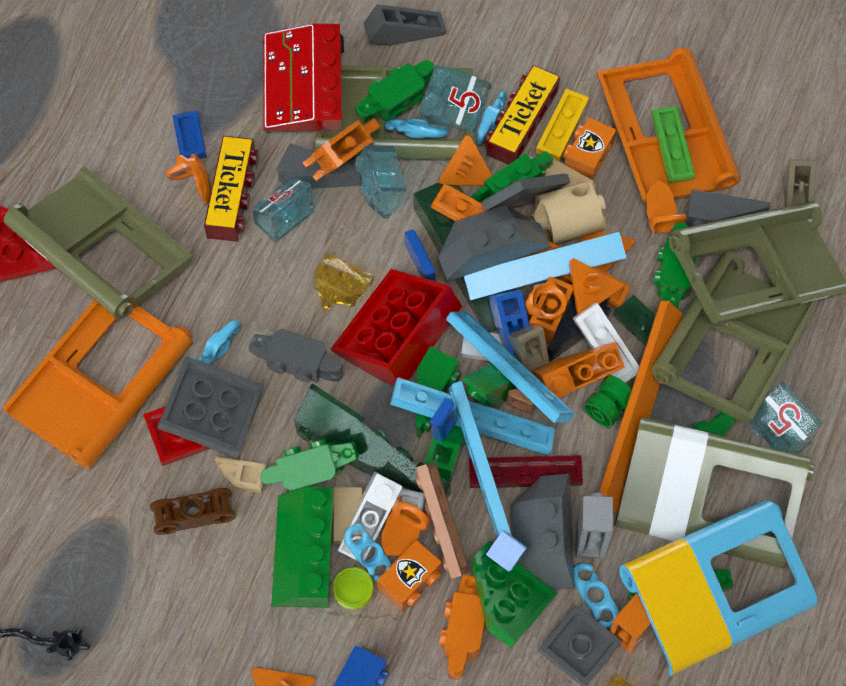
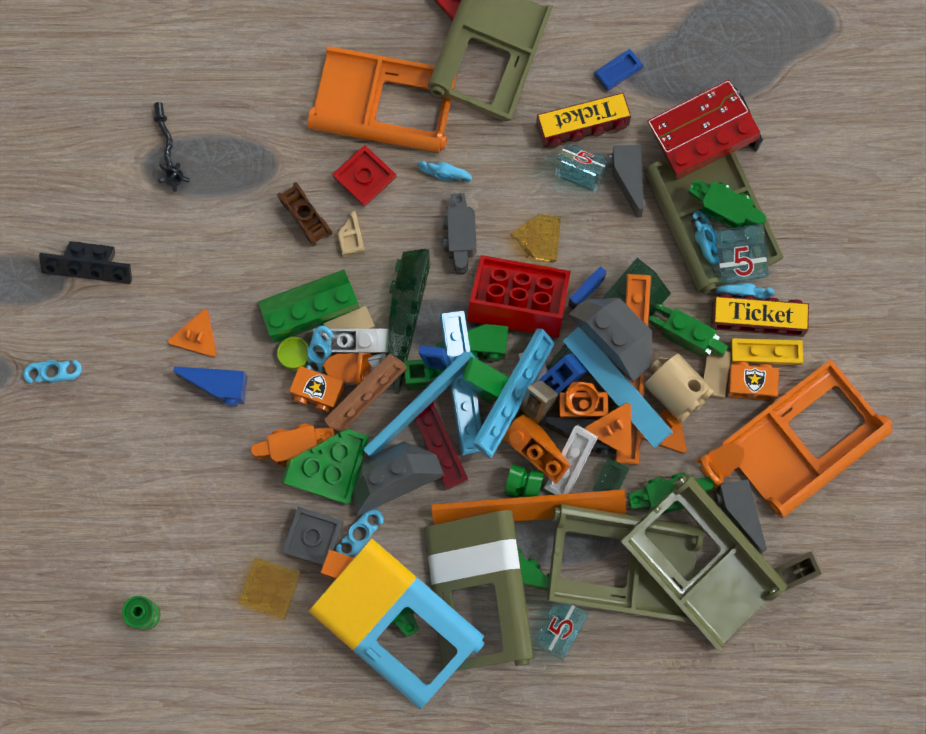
camera: 70 degrees right, 10 degrees up
dark grey plate [158,356,263,458] -> none
orange piece [166,154,211,205] -> none
hinge [259,439,359,491] -> none
orange hinge [303,118,380,181] -> none
clear light blue slope [356,146,406,219] -> none
dark grey slope [364,4,447,45] -> none
orange piece [438,135,492,185] -> none
dark grey tile [482,173,571,211] -> none
light blue tile [486,530,527,572] -> none
light grey brick [576,493,613,559] -> none
bright green tile [651,106,695,184] -> none

